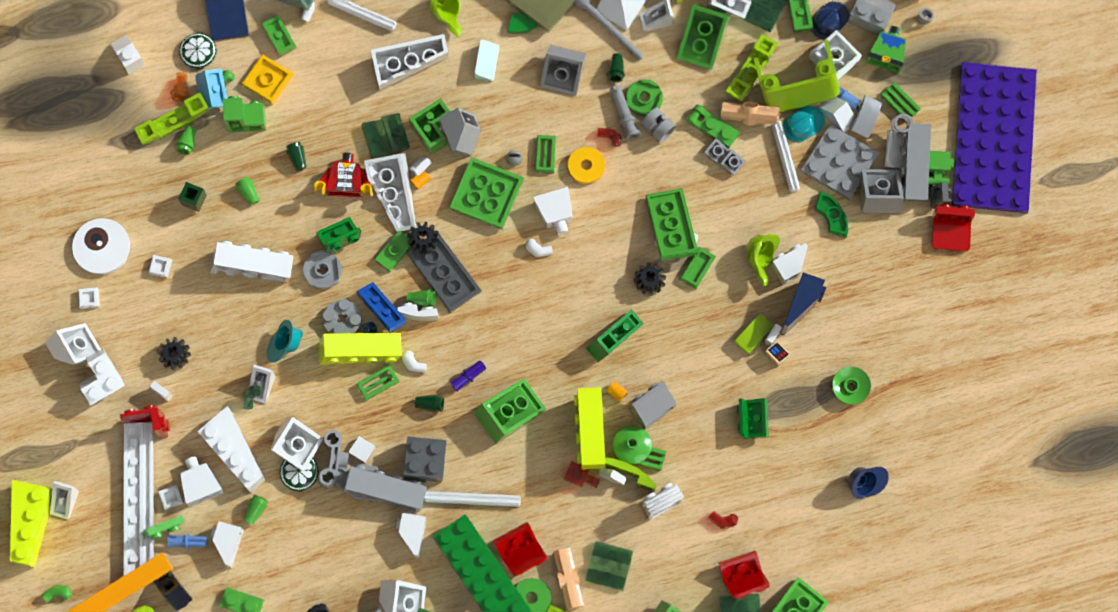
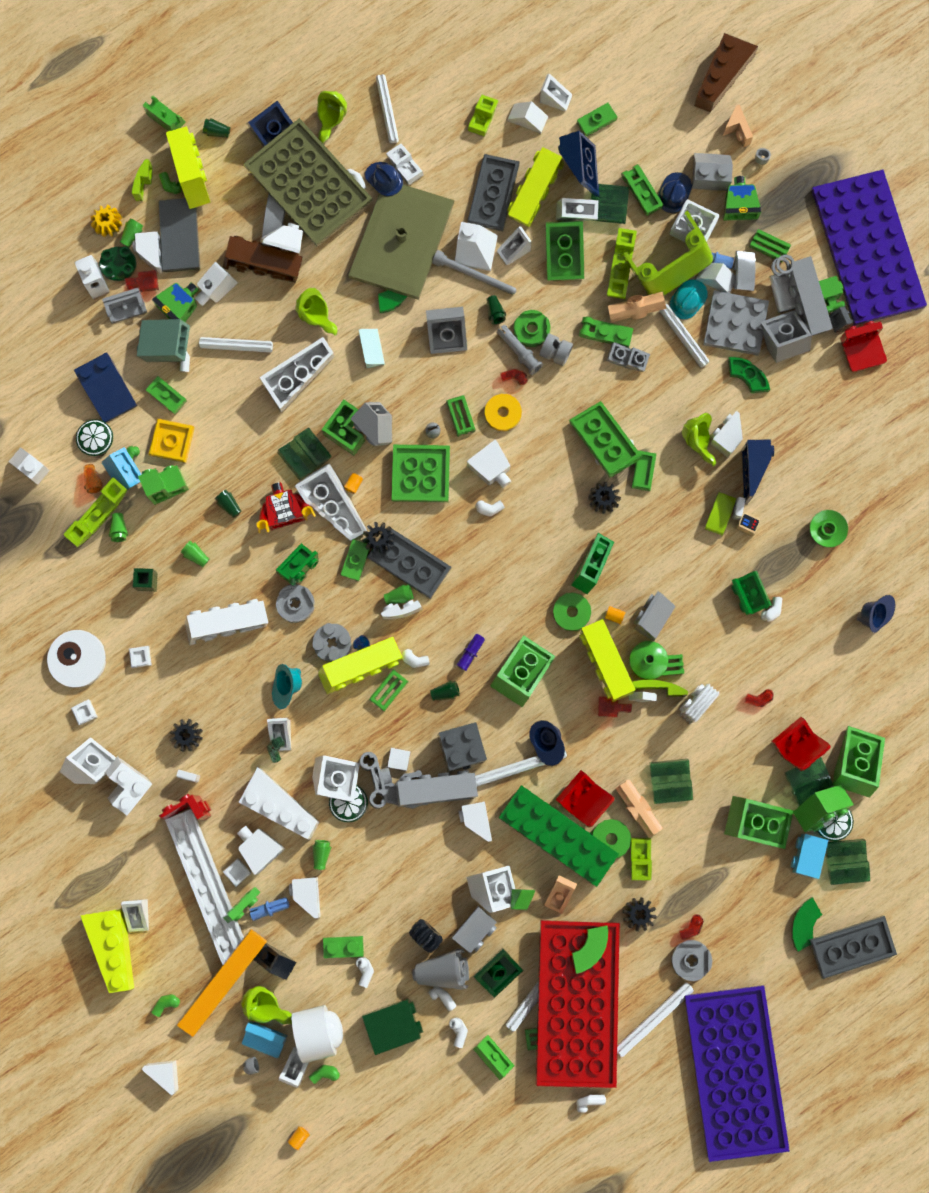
camera: 15 degrees left, 5 degrees up
blue plate [357,282,406,333] -> none
white tile [409,157,432,176] -> none
none -> dark blue piece [529,720,565,766]
none -> bright green tile [553,593,591,631]
none -> white arm [761,597,782,622]

